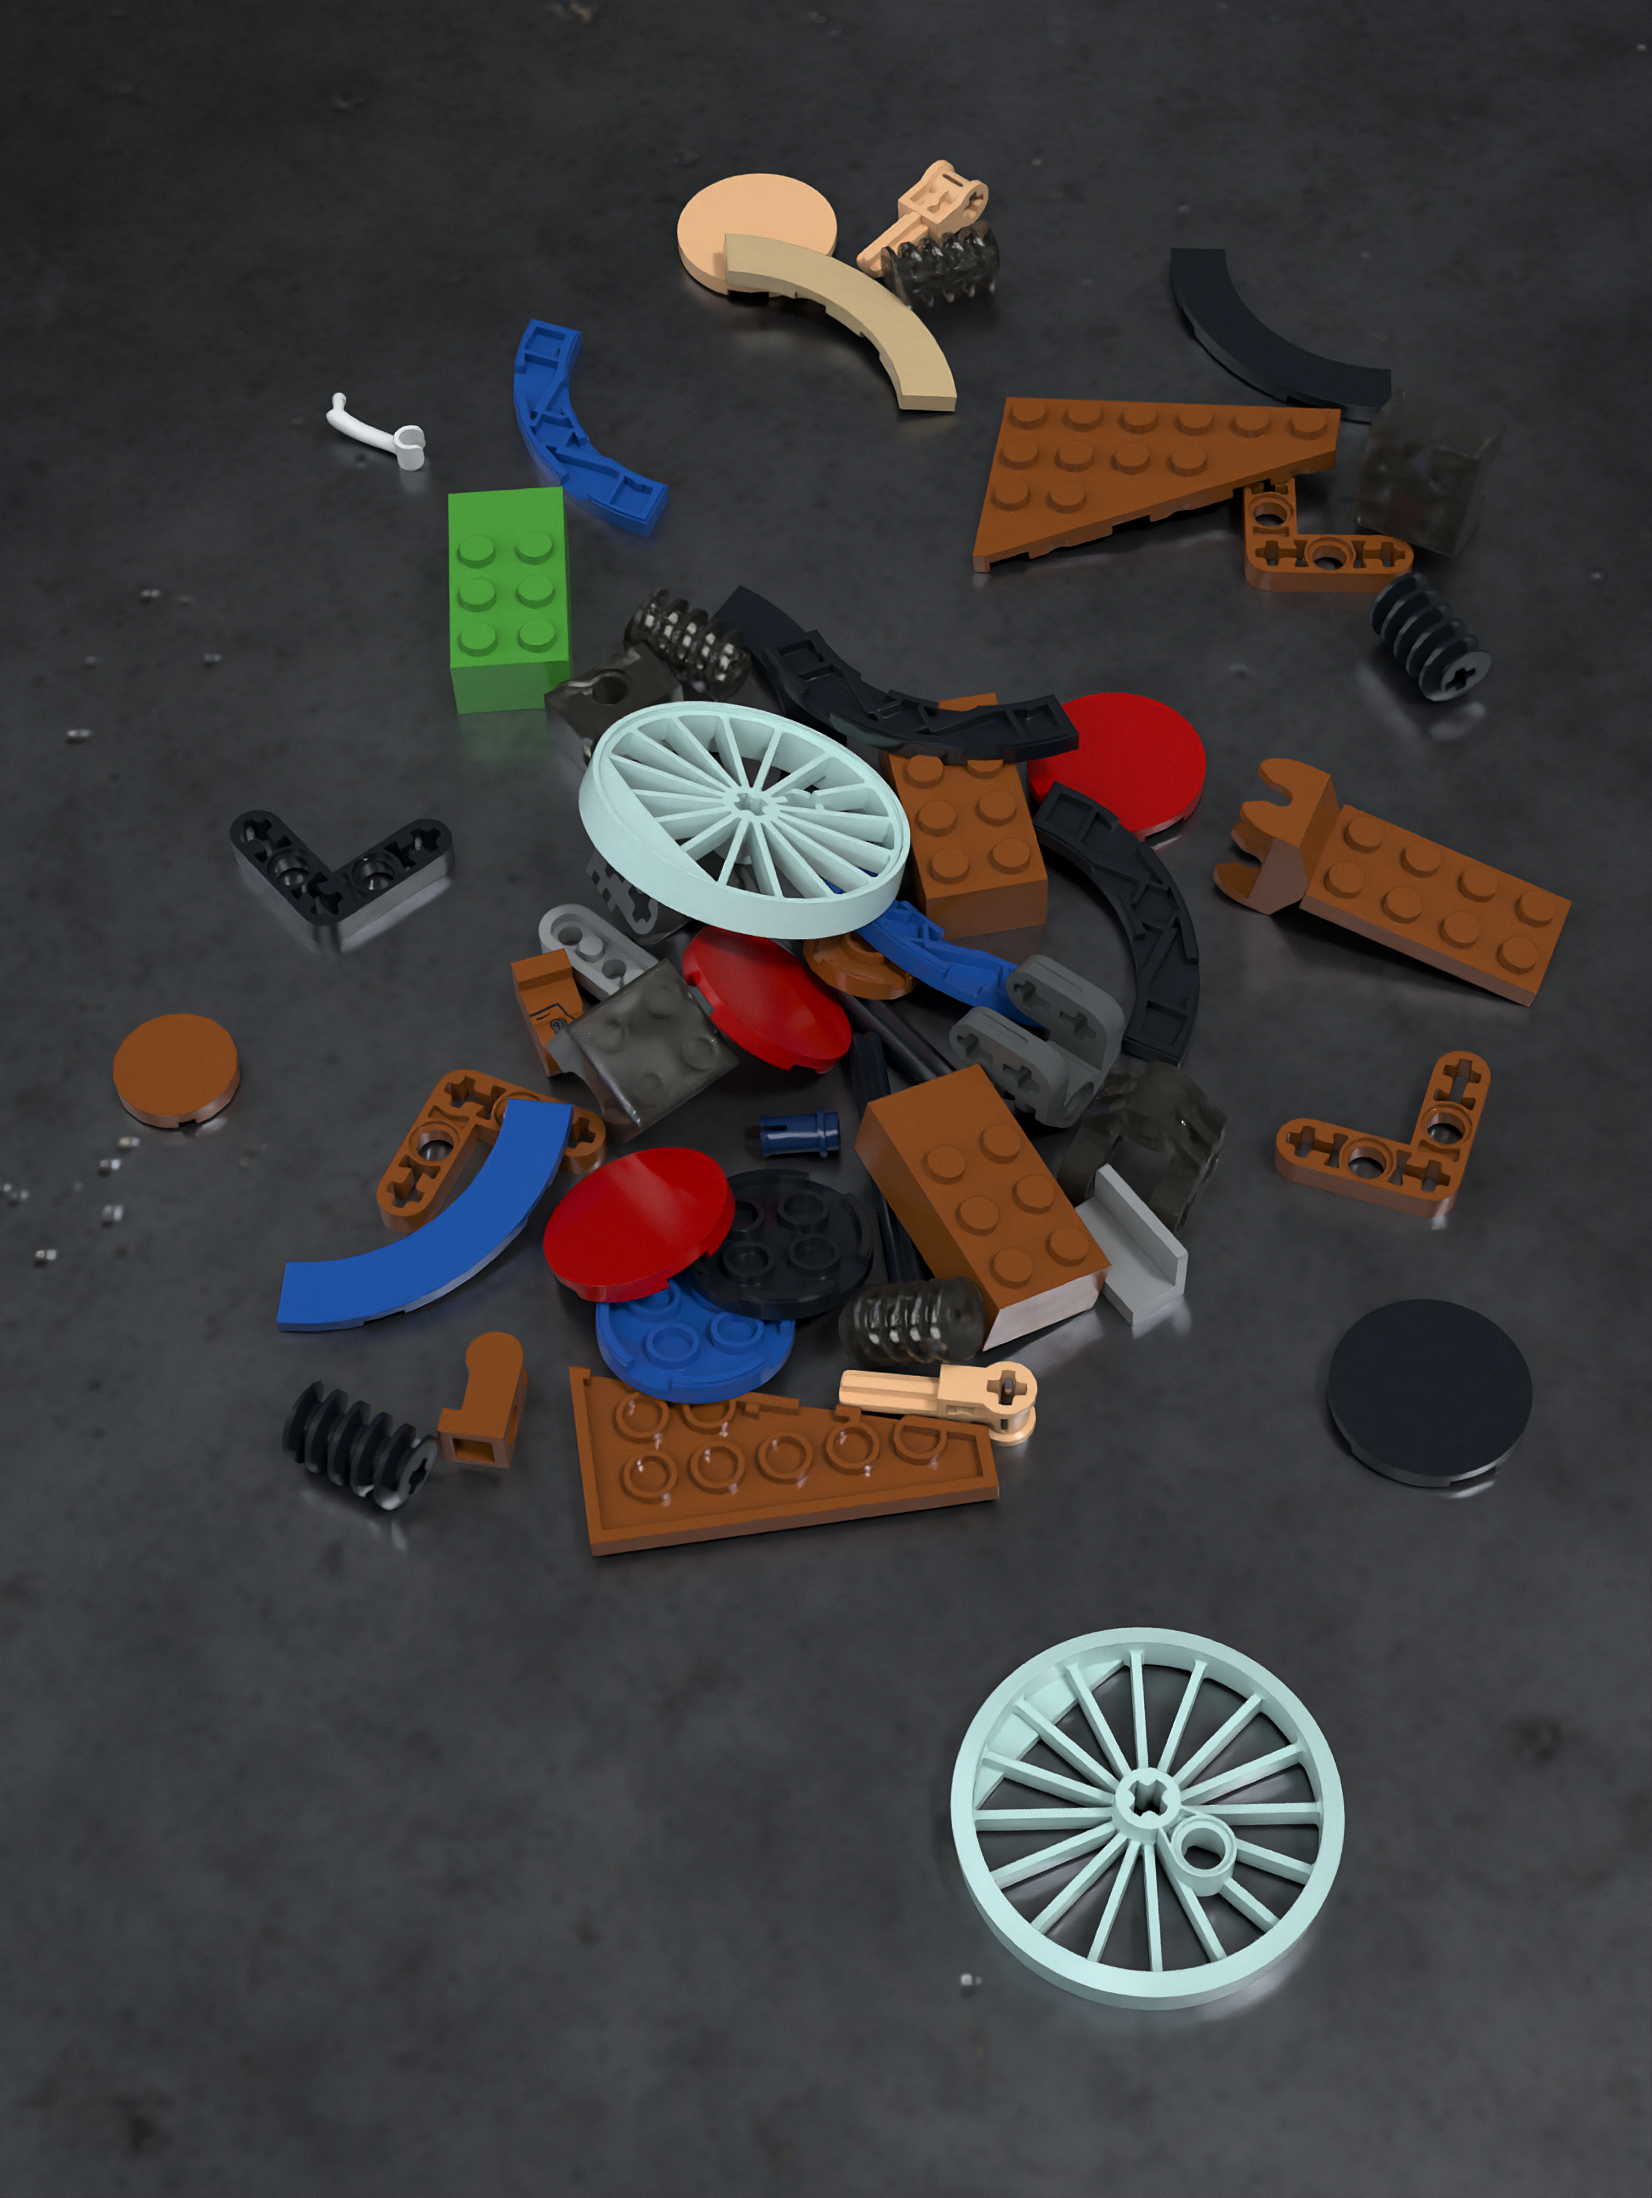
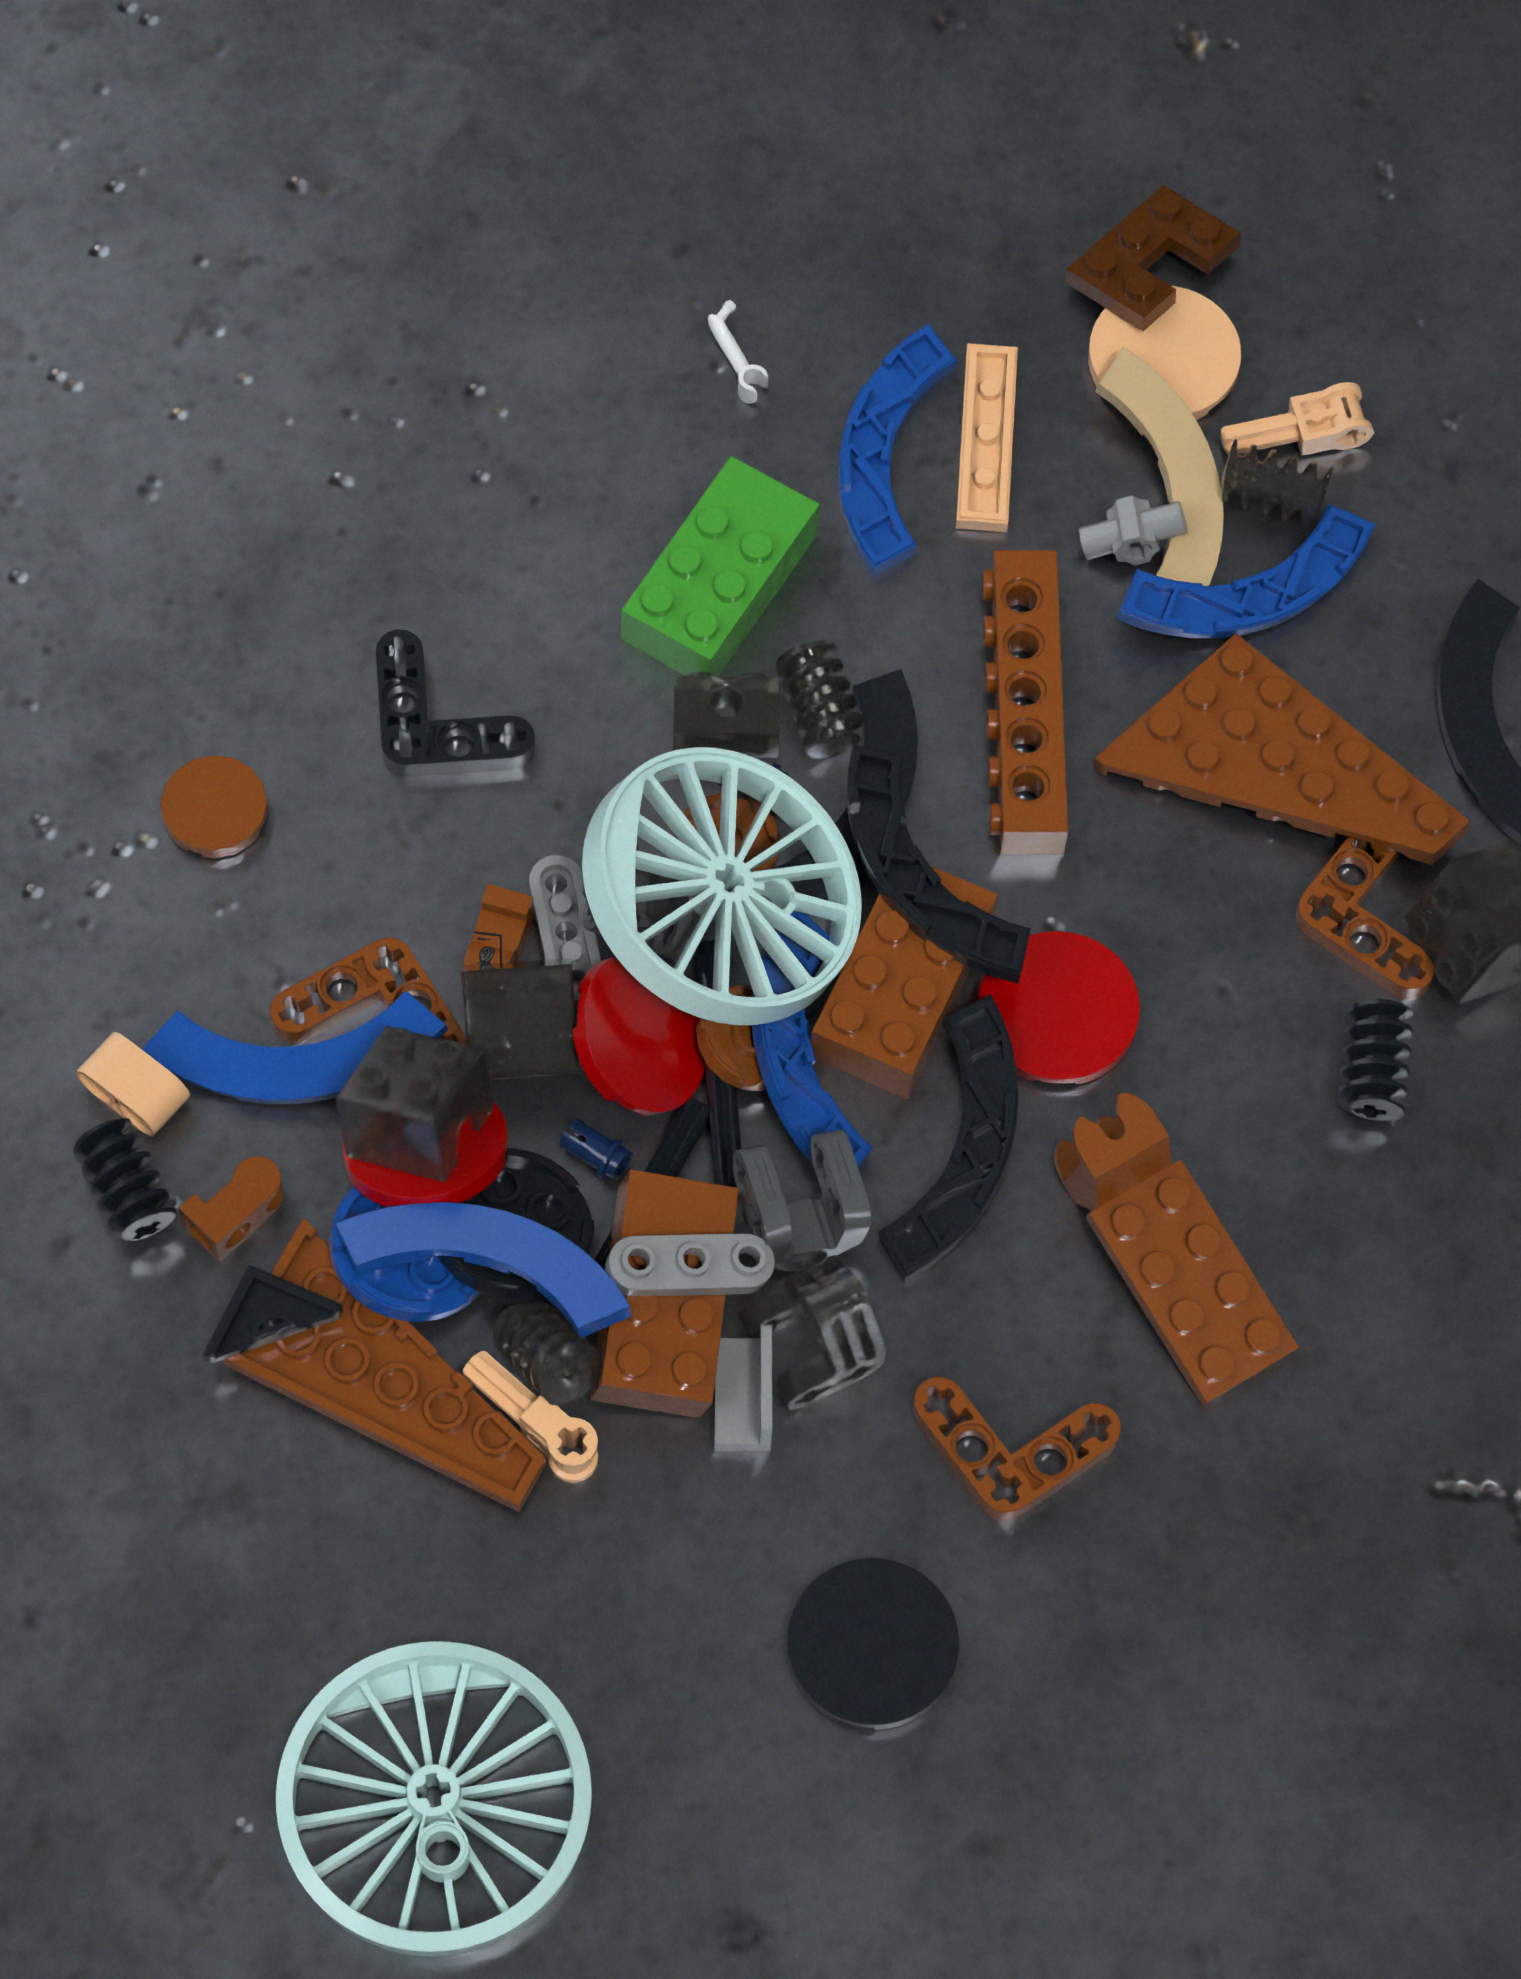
camera: 30 degrees right, 10 degrees up
none -> light nougat beam [76,1032,190,1137]
none -> black tile [203,1265,343,1363]
none -> clear smoke piece [336,1026,494,1183]
none -> blue tile [336,1202,632,1338]
none -> light grey plate [605,1234,775,1296]
none -> light nougat tile [956,343,1018,533]
none -> dark orange brick [982,550,1068,855]
none -> reddish brown plate [1066,185,1240,331]
none -> light grey axle [1079,496,1188,566]
none -> blue tile [1116,503,1376,638]

